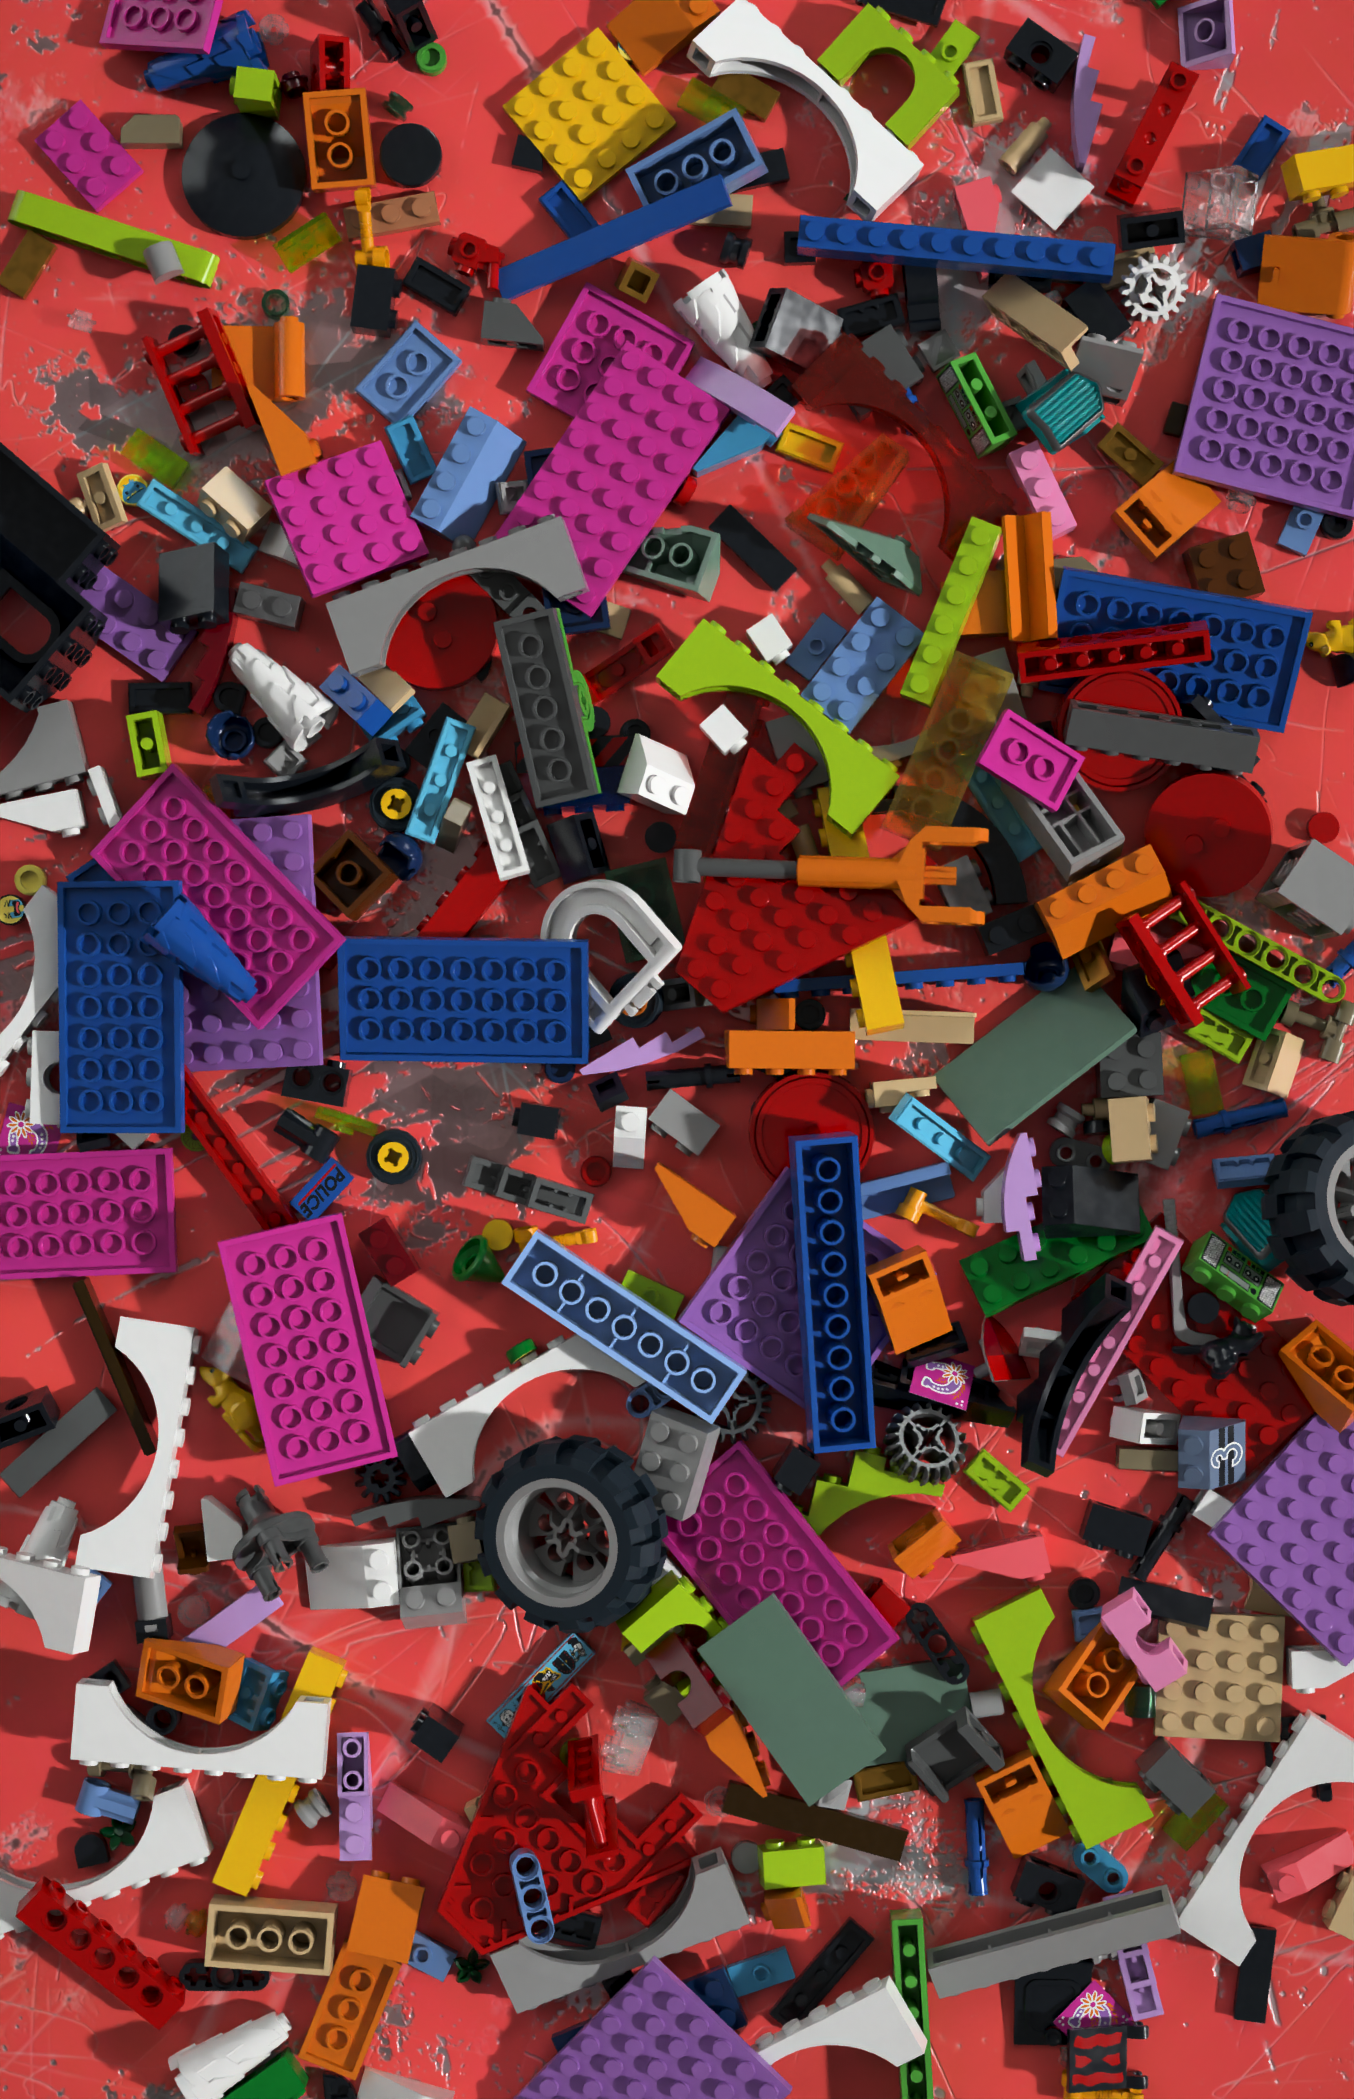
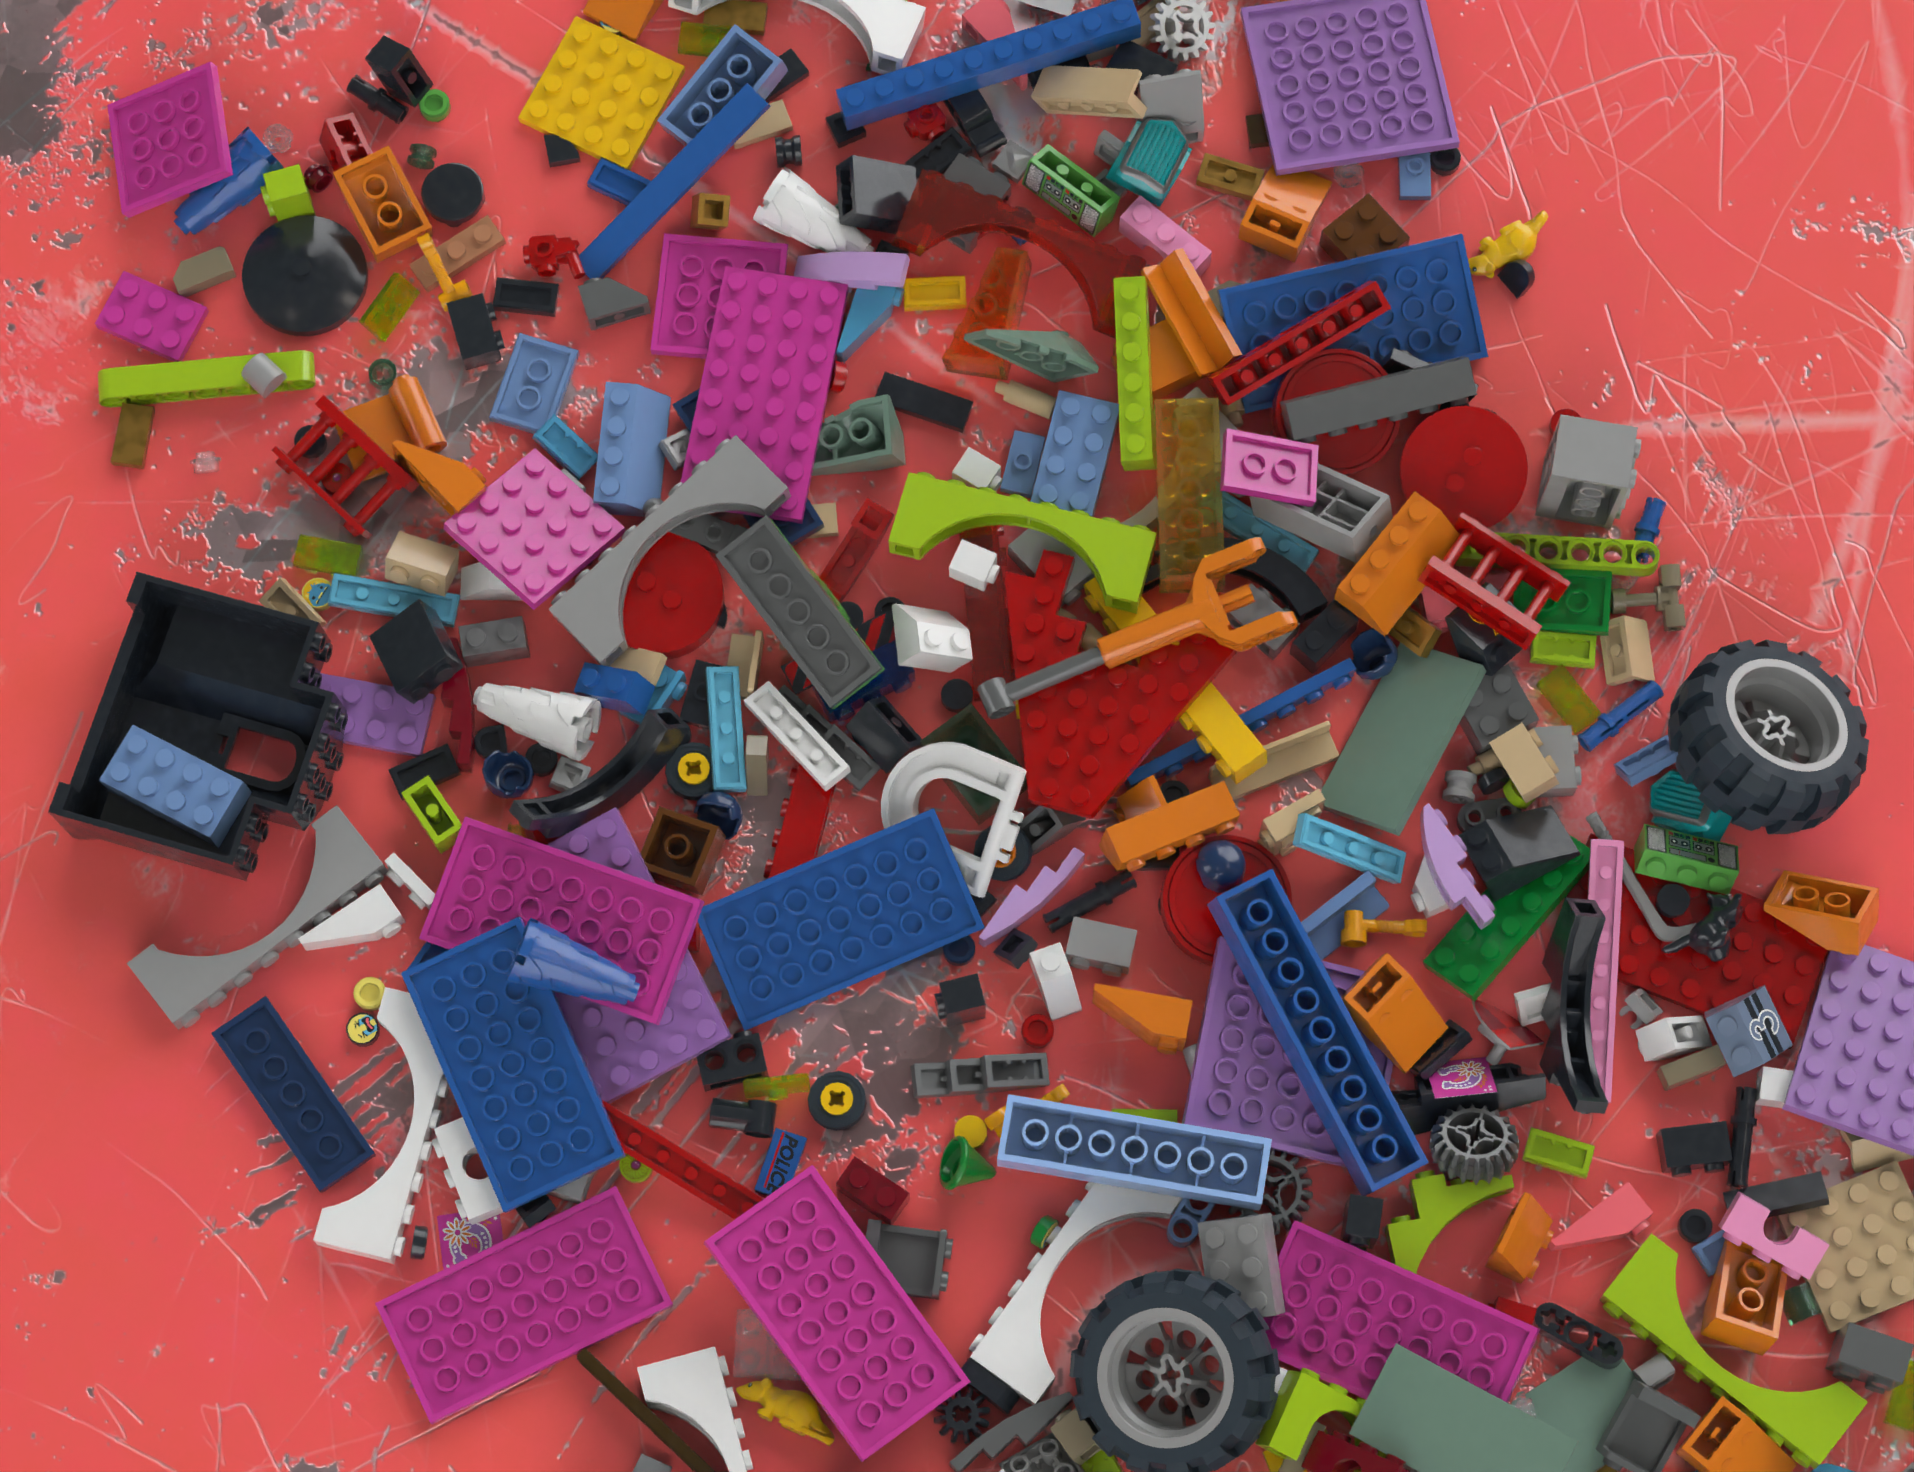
camera: 20 degrees left, 15 degrees down
none -> dark blue hair [1196,839,1246,893]

